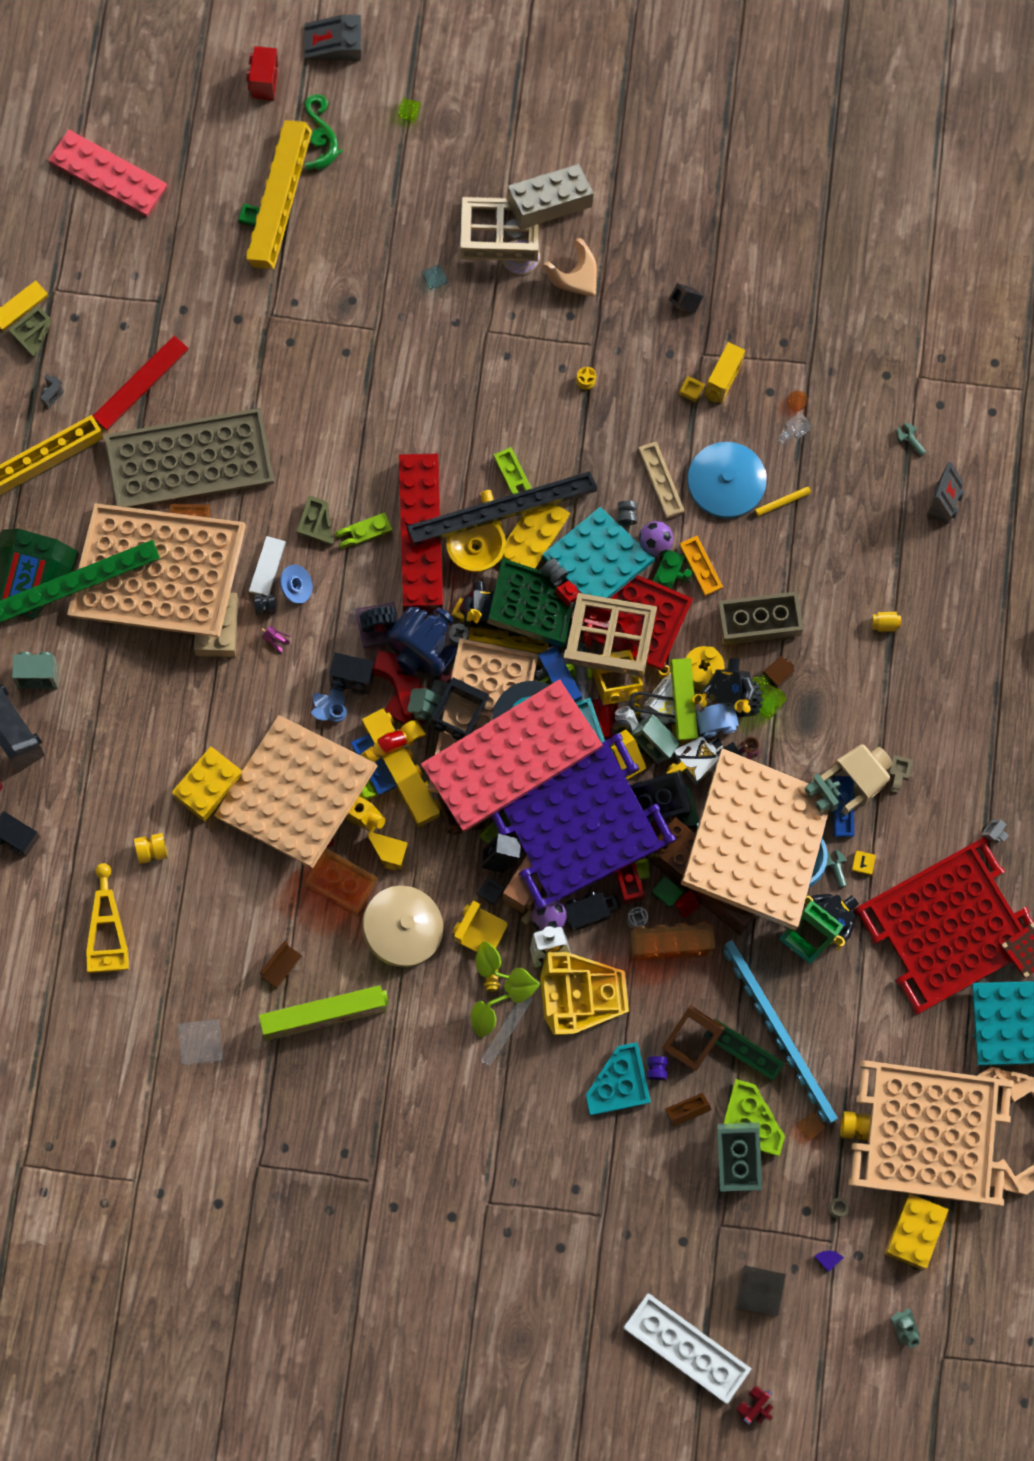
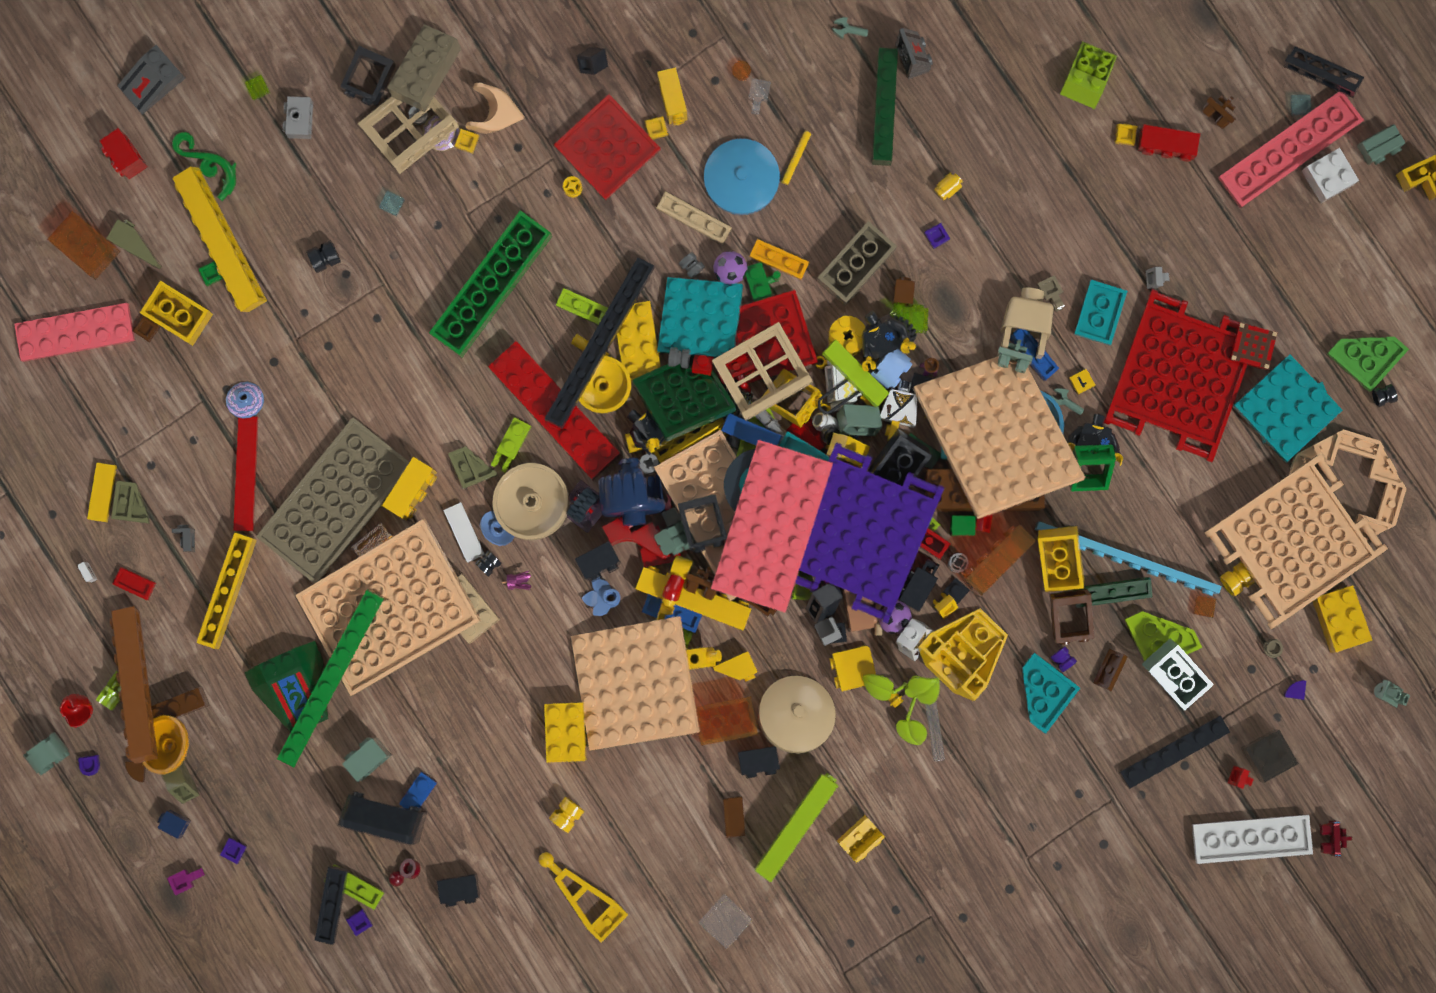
camera: 35 degrees left, 10 degrees up
none -> clear orange brick [47,211,121,280]
none -> olive slope [106,219,162,270]
none -> reddish brown tile [133,316,160,343]
none -> yellow brick [140,281,213,346]
none -> dish [226,382,264,418]
none -> light grey brick [283,97,313,139]
none -> black wheel [306,240,341,273]
none -> black window [340,46,396,106]
none -> yellow brick [382,457,437,520]
none -> blue plate [399,772,437,809]
none -> green brick [429,210,552,358]
none -> yellow plate [454,129,479,154]
none -> tan dish [493,463,570,540]
none -> red plate [554,94,661,201]
none -> reddish brown hips [686,566,719,601]
none -> black brick [738,746,780,779]
none -> light grey panel [814,616,842,646]
none -> yellow bracket [837,815,885,863]
none -> dark green brick [872,48,898,166]
none -> dark purple tile [924,223,950,249]
none -> yellow tile [933,593,958,619]
none -> black plate [943,578,970,605]
none -> yellow brick [1038,526,1084,592]
none -> teal plate [1074,280,1127,346]
none -> black plate [1119,715,1230,789]
none -> red tile [1227,766,1254,789]

